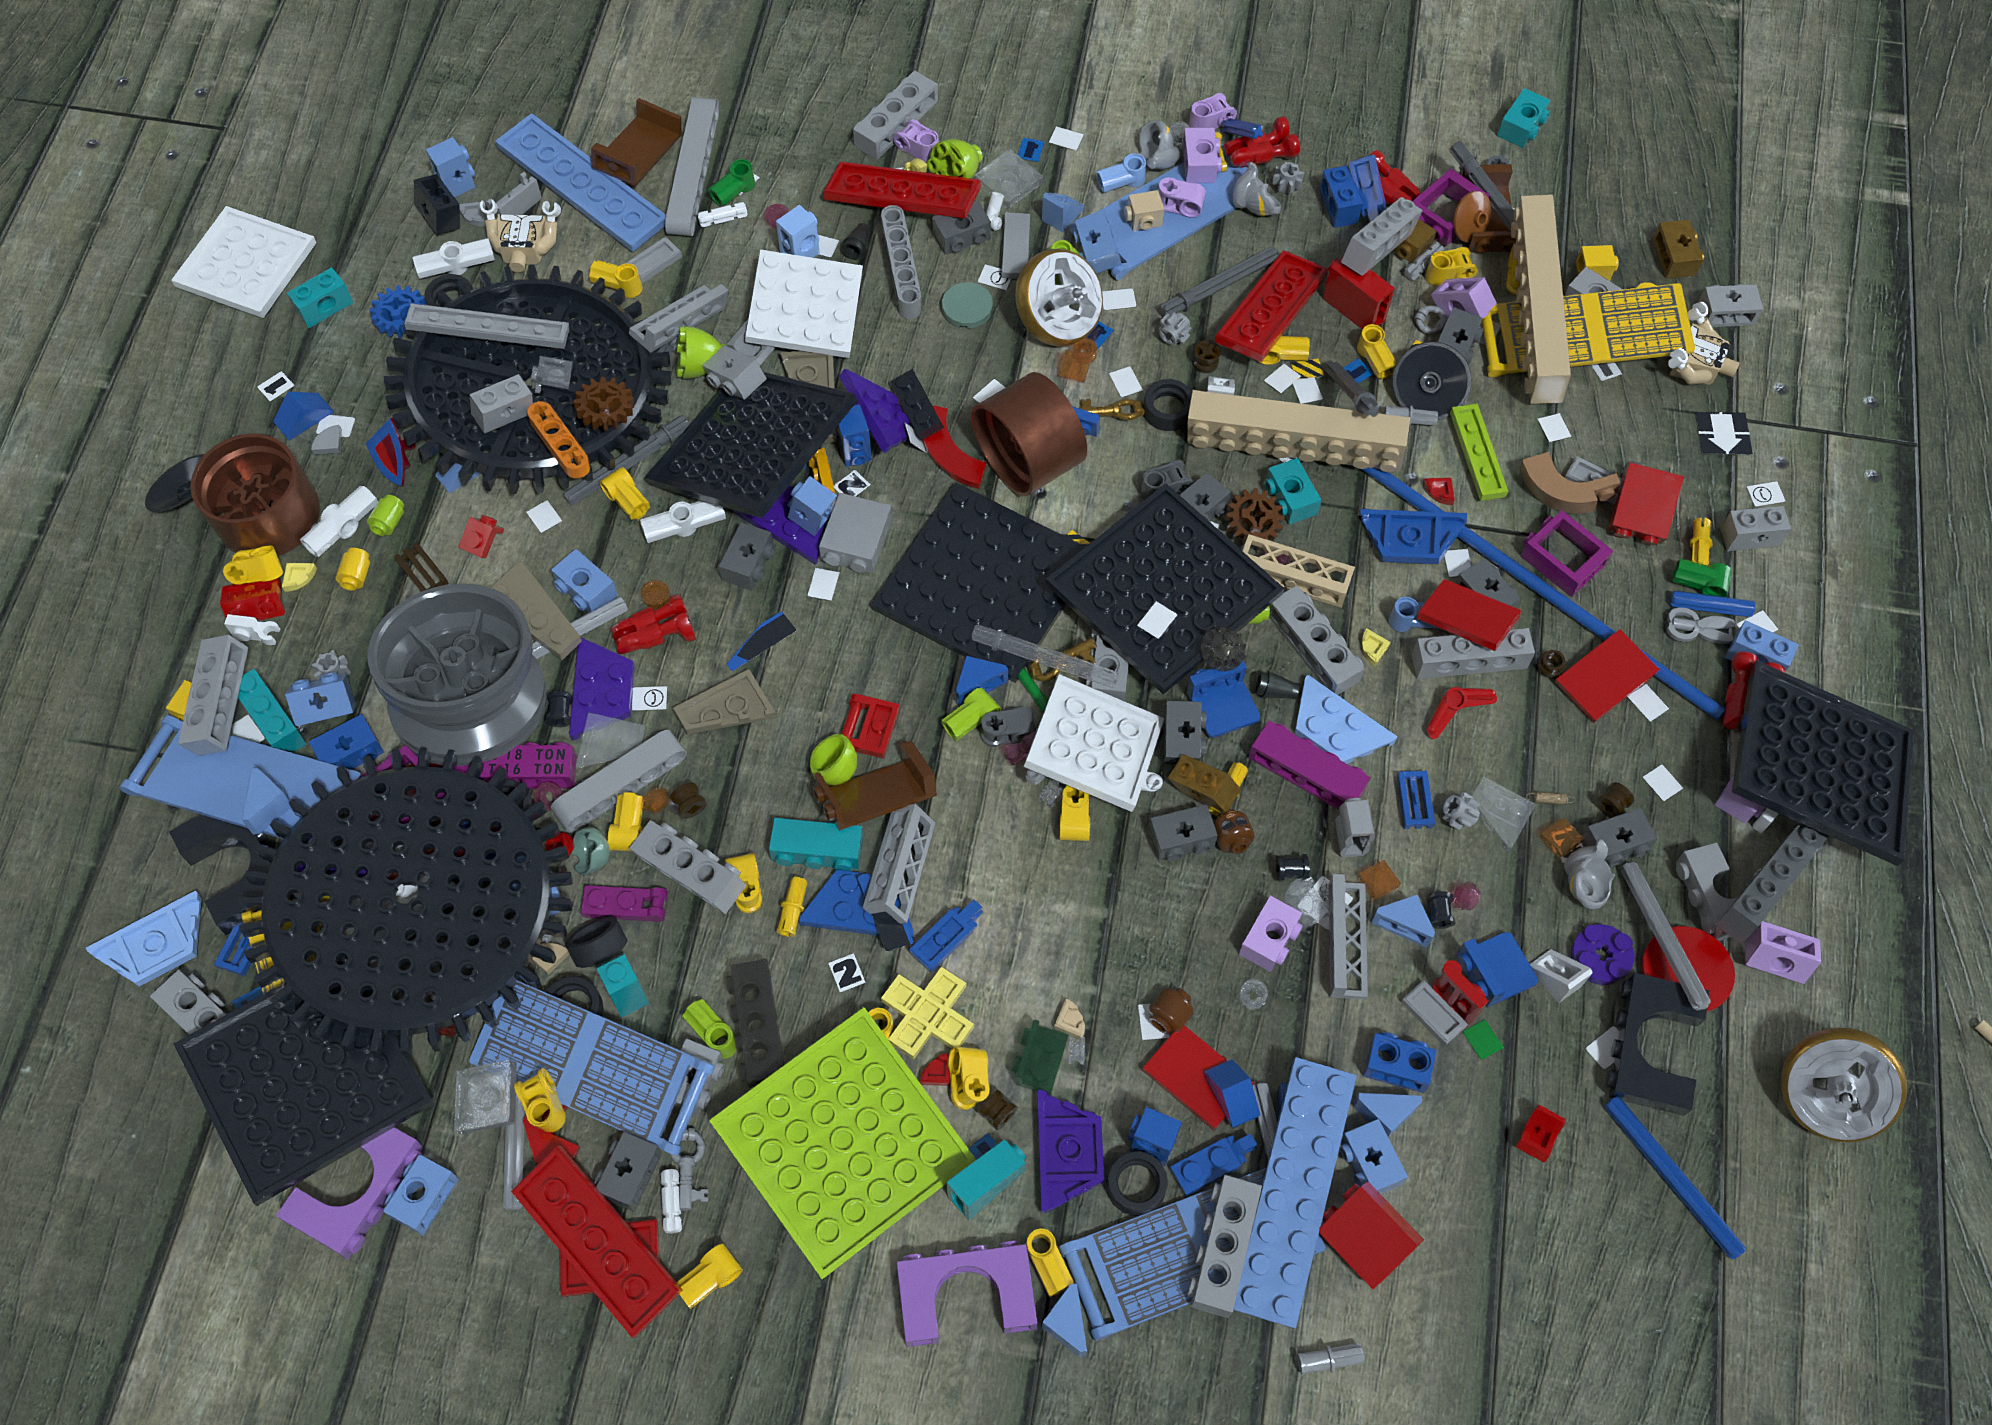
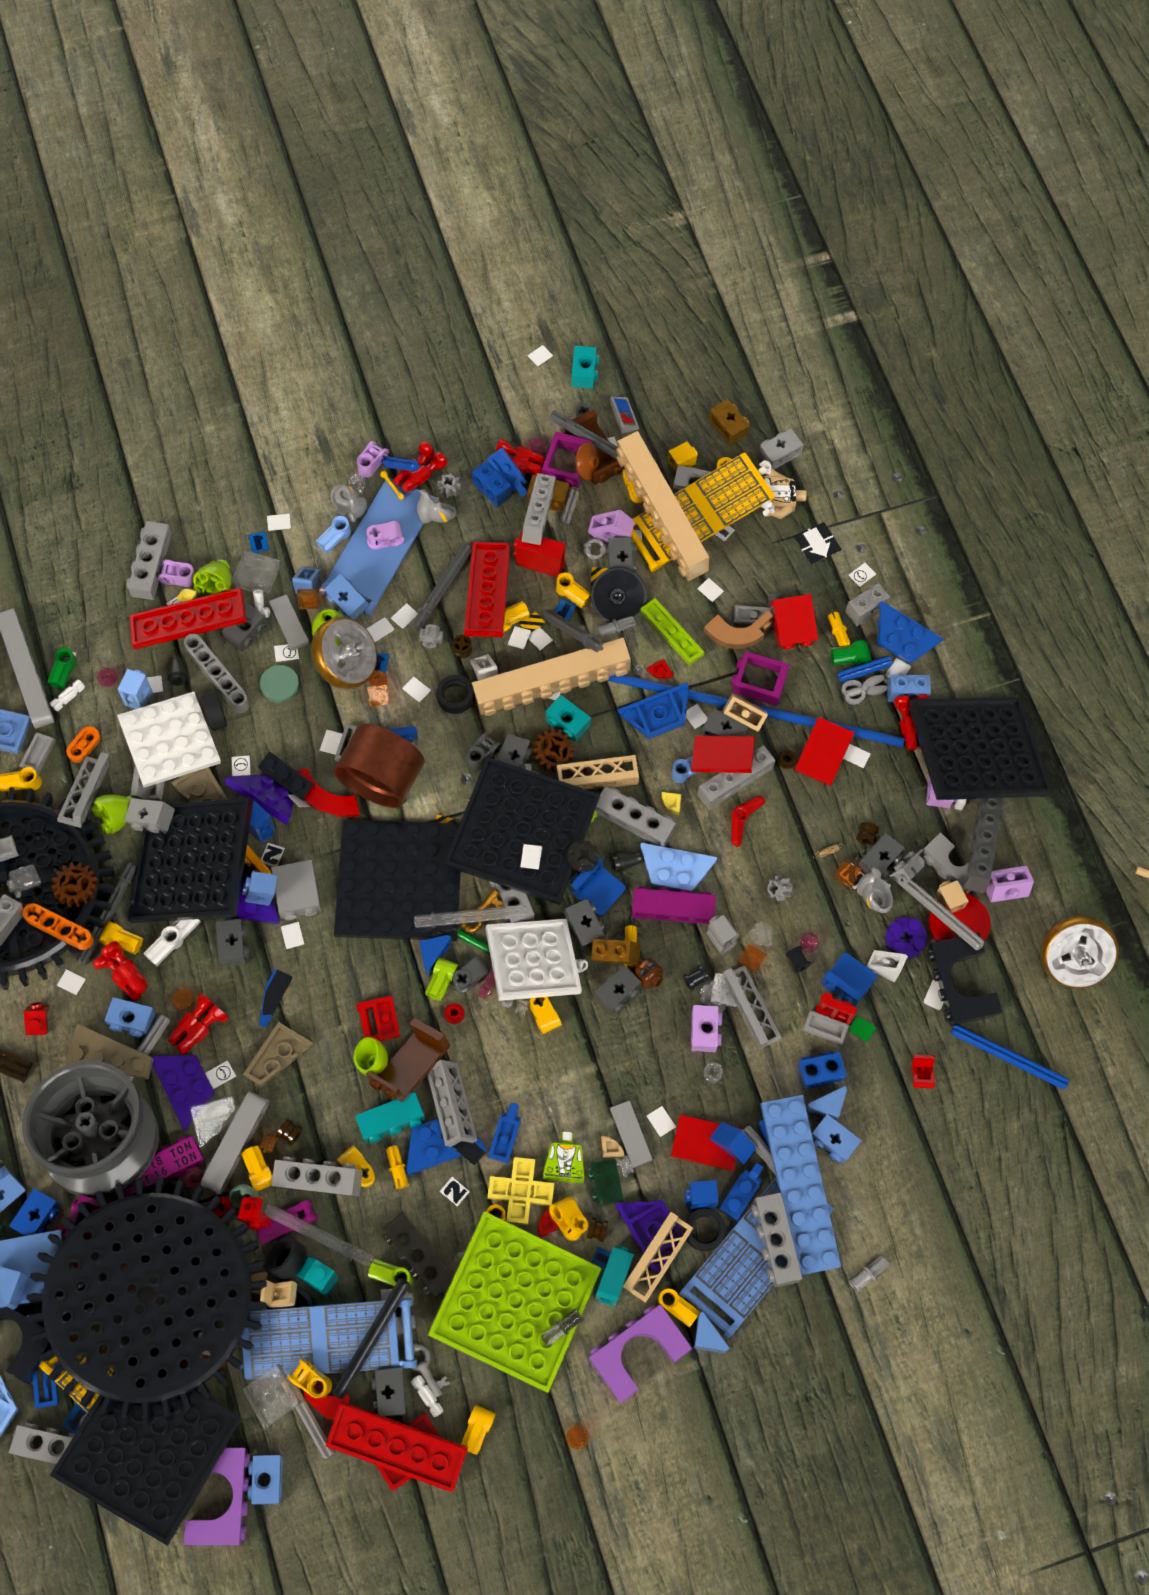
camera: 30 degrees left, 5 degrees up
black bush [545,691,573,728] -> none
pearl gold piece [1079,398,1145,421] -> none
tan brick [1124,190,1165,231] -> none
reddish brown head [1148,988,1194,1034] -> none
lavender brick [1182,128,1222,183] -> none
red brick [1319,1181,1424,1290] -> none
medium blue slope [1371,895,1435,948] -> none
blue tile [1397,771,1435,829] -> none
yellow piece [1425,247,1478,286] -> none
clear wing [1472,776,1536,852] -> none
white sticker [1643,765,1683,801] -> none
none -> orange plate [66,726,101,763]
none -> red piece [92,941,148,1001]
none -> black tyre [201,691,227,731]
none -> white sticker [232,756,250,776]
none -> red bracket [238,1197,271,1230]
none -> tan bracket [260,1280,297,1308]
none -> clear axle [264,1204,374,1267]
none -> clear orange tile [297,589,318,609]
none -> black axle [332,1279,410,1399]
none -> white sticker [391,603,418,629]
none -> red plate [444,1003,465,1024]
none -> white sticker [527,345,553,366]
none -> clear pink plate [528,438,546,455]
none -> clear smoke axle [541,1309,583,1346]
none -> torso [543,1132,584,1184]
none -> clear orange plate [566,1426,589,1450]
none -> slope [610,396,639,434]
none -> light grey tile [610,1101,653,1169]
none -> tan fence [623,1212,694,1303]
none -> tan brick [723,693,768,732]
none -> clear tile [749,922,775,947]
none -> blue wing [877,601,943,664]
none -> light grey hinge [890,849,925,884]
none -> tan brick [936,880,969,913]

